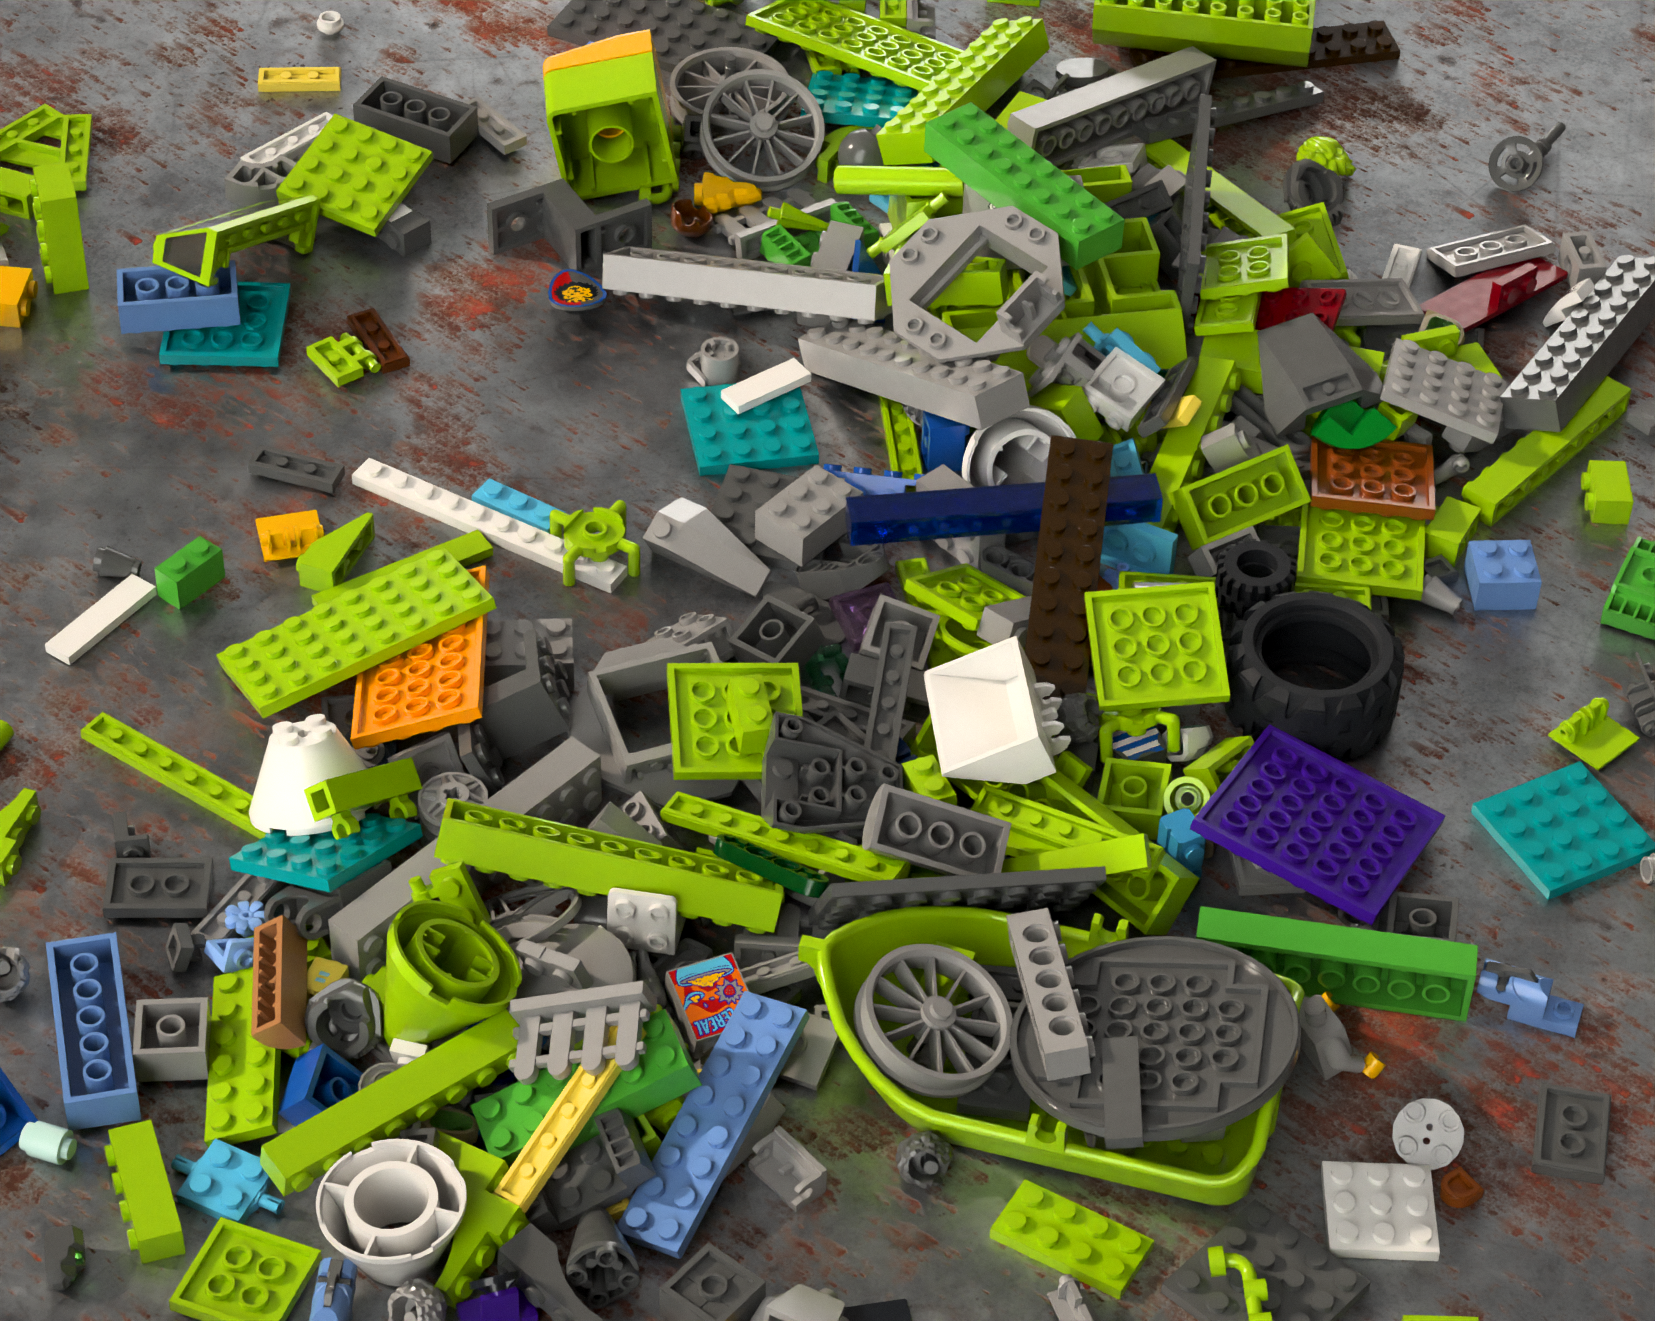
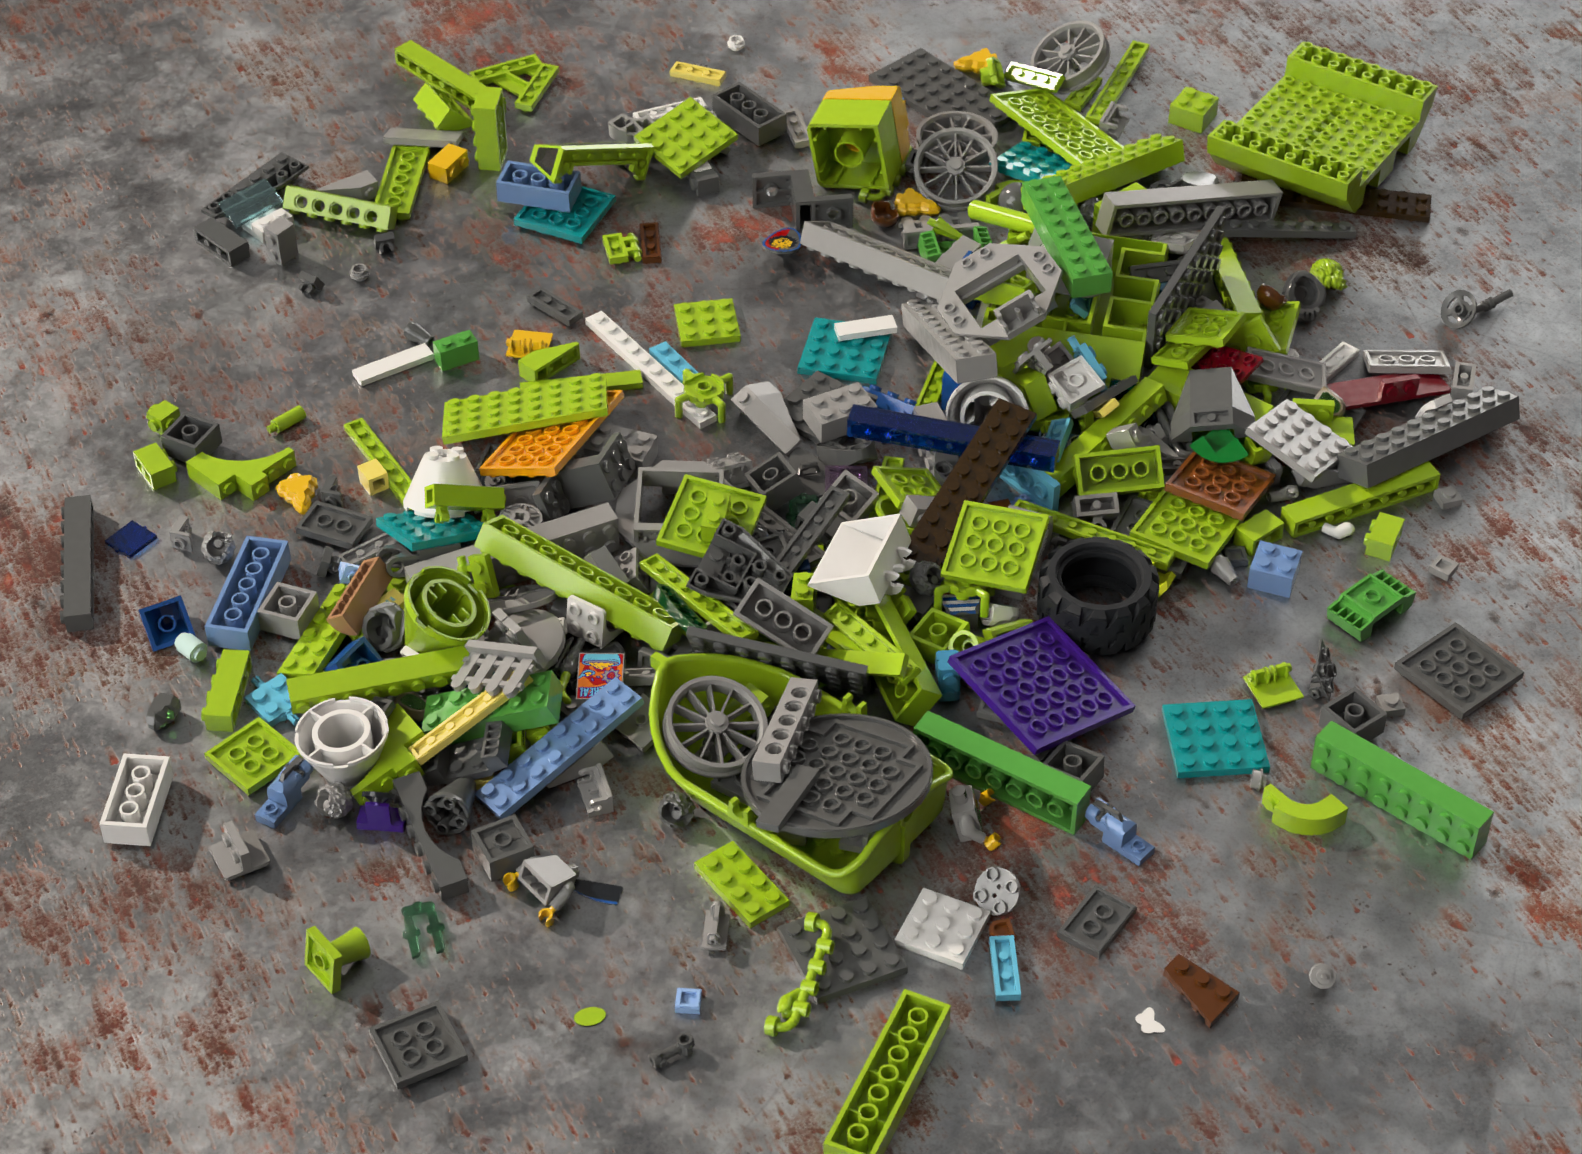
camera: 25 degrees right, 0 degrees up
light blue plant [225,901,266,938] -> none
light grey piece [686,336,742,387] -> none
black tyre [1215,539,1297,619] -> none
none -> yellow rock [275,473,318,515]
none -> light yellow brick [357,459,389,496]
none -> lime plate [674,298,741,348]
none -> medium azure plate [989,935,1021,1001]
none -> reddish brown hair [1257,283,1288,311]
none -> white arm [1321,522,1355,539]

